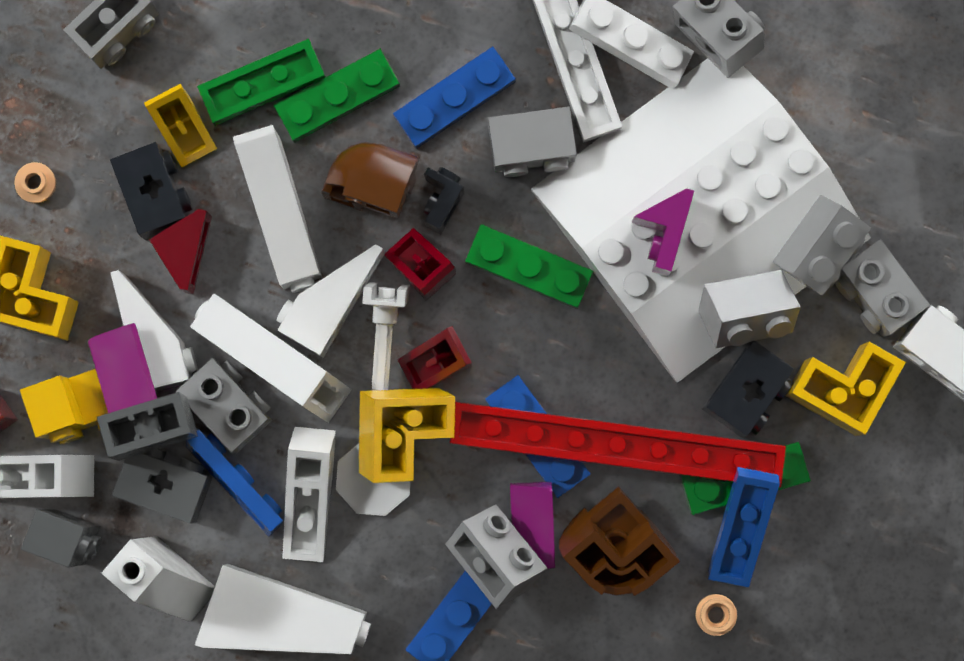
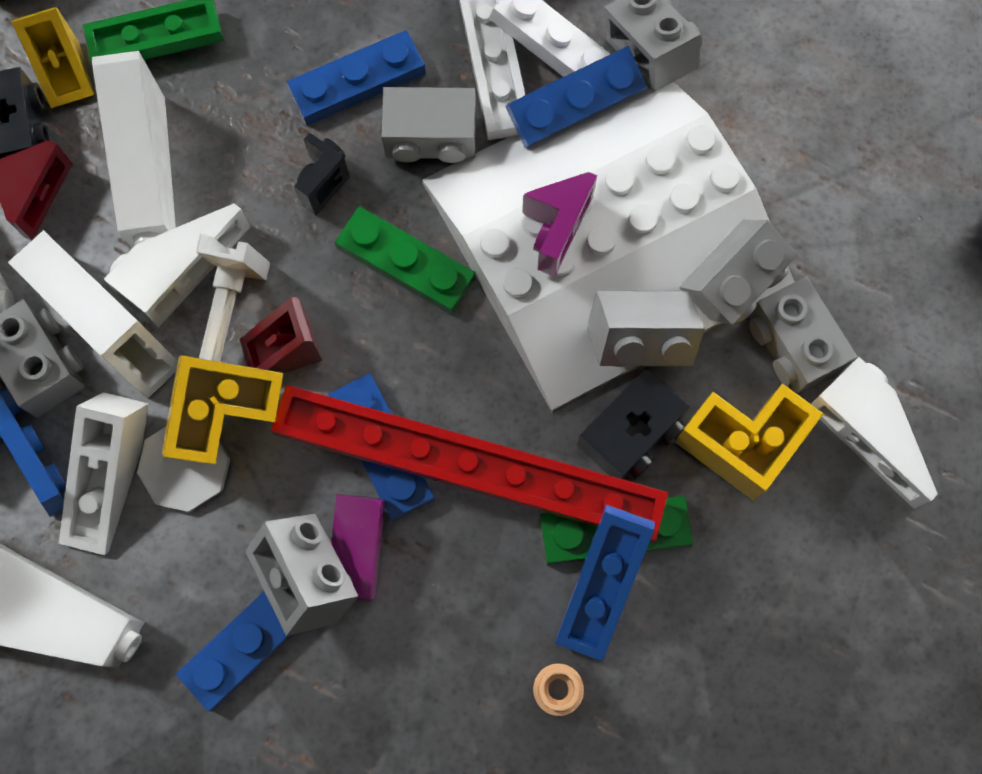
camera: 10 degrees right, 10 degrees down
green plate [274,48,400,143] -> none
reddish brown brick [321,142,420,219] -> none
dark red slope [384,227,456,301] -> none
reddish brown brick [559,486,680,596] -> none
none -> blue plate [505,46,648,148]

